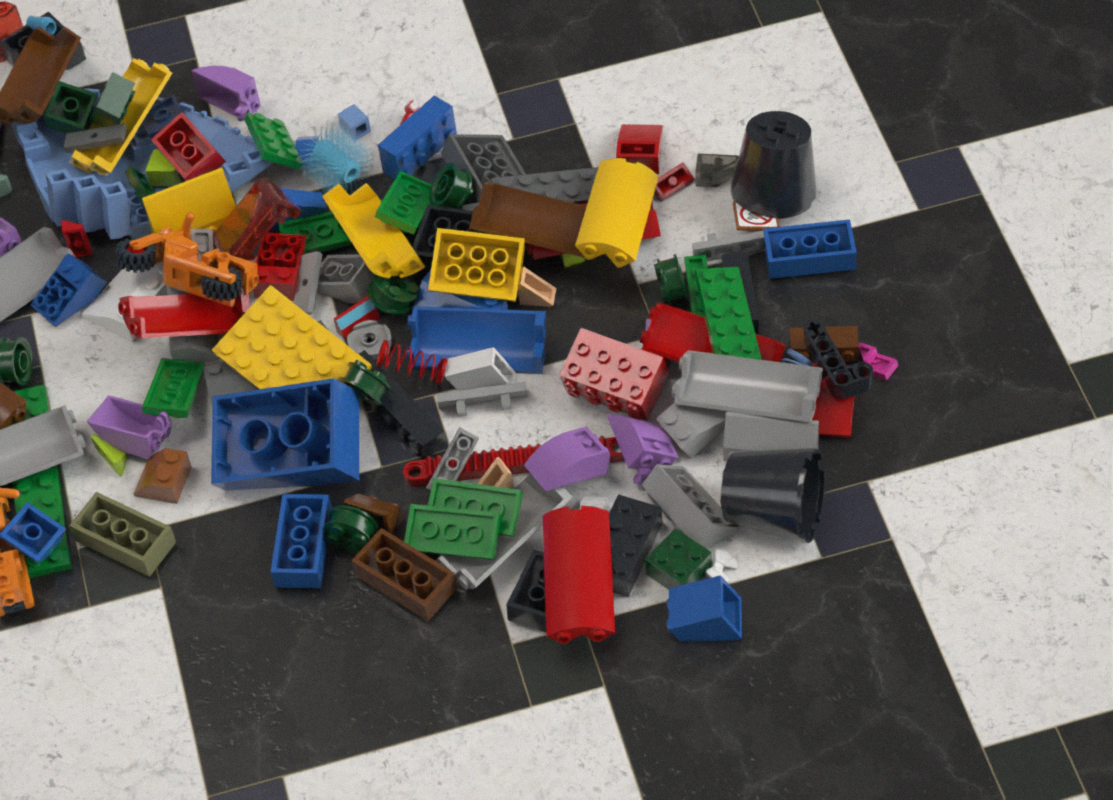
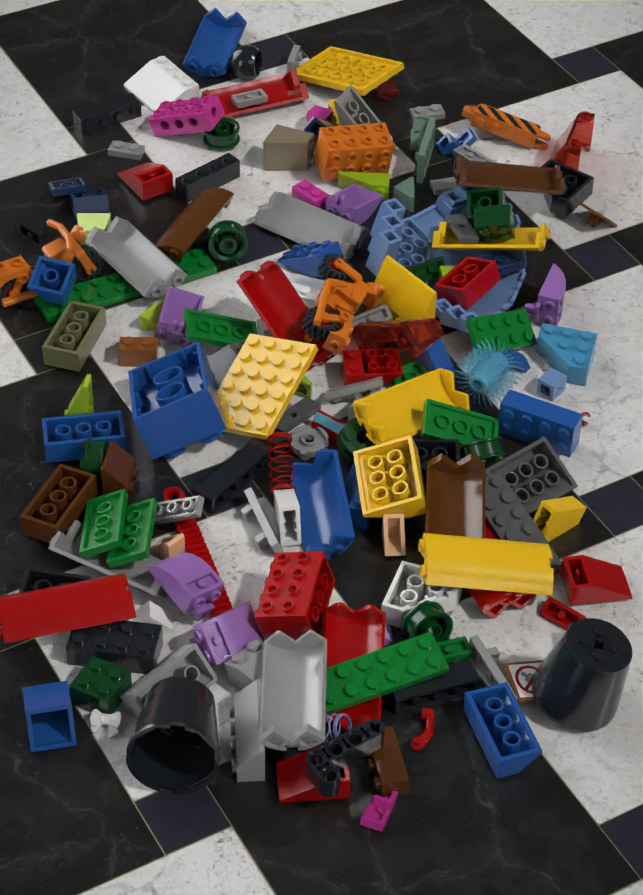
camera: 70 degrees right, 10 degrees down
dark azure cone [26,16,56,35] -> none
red slope [61,220,93,258] -> none
dark green wheel [338,360,391,406] -> none
none -> lime slope [64,374,94,416]
none -> white brick [381,560,462,628]
none -> red piece [411,708,434,750]
none -> yellow slope [533,496,587,542]
none -> dark azure brick [536,323,597,386]
none -> dark orange piece [576,200,617,228]

